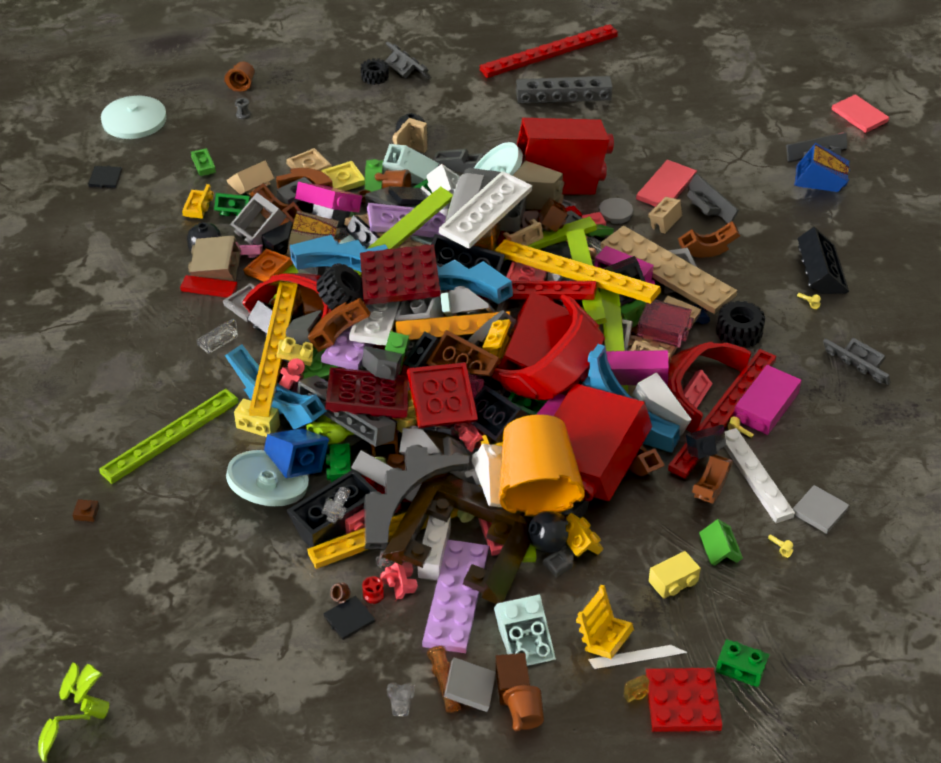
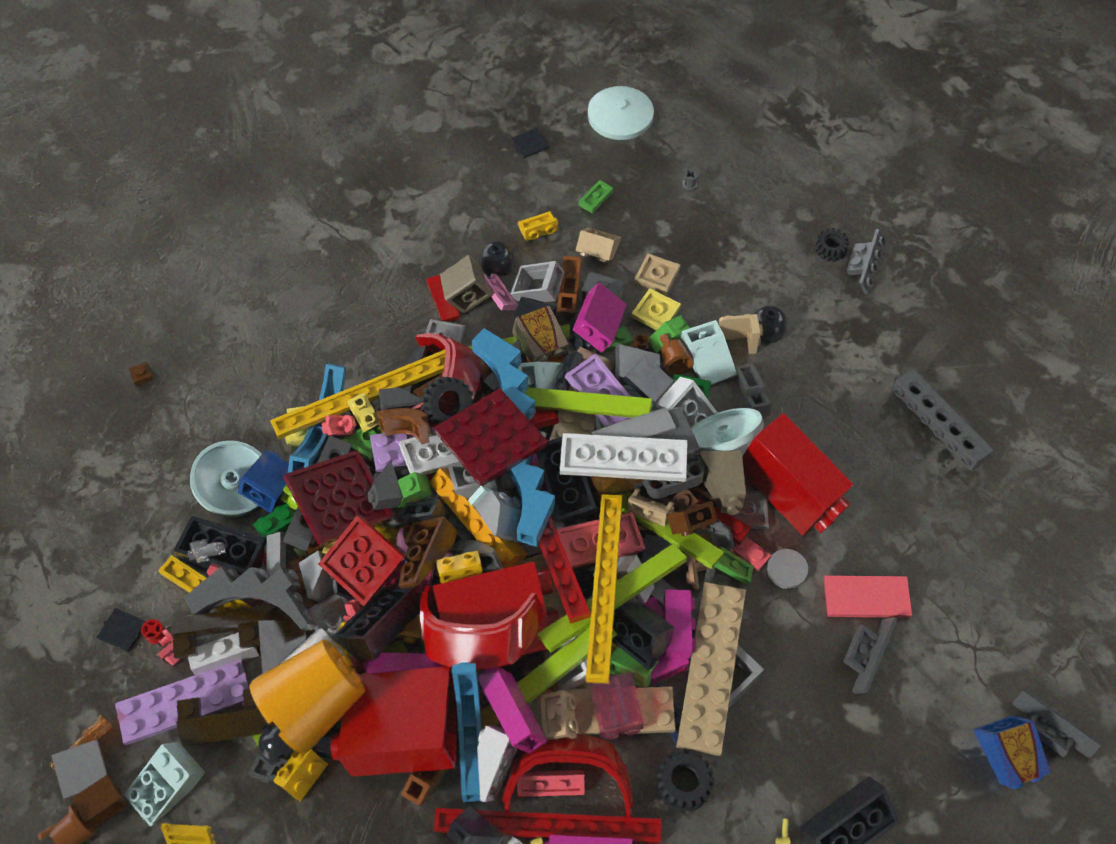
camera: 60 degrees right, 15 degrees up
lime tile [99,389,239,484] -> none
clear panel [197,319,238,354] -> none
green brick [214,193,252,216] -> none
dark orange hat [224,61,255,91] -> none
orange plate [243,249,293,282] -> none
dark orange arch [276,168,333,189] -> none
reddish brown plate [330,582,350,604] -> none
clear plate [387,683,414,716] -> none
red plate [480,24,618,78] -> none
tan hinge [648,197,682,234] -> none
dark orange arch [678,221,741,258] -> none

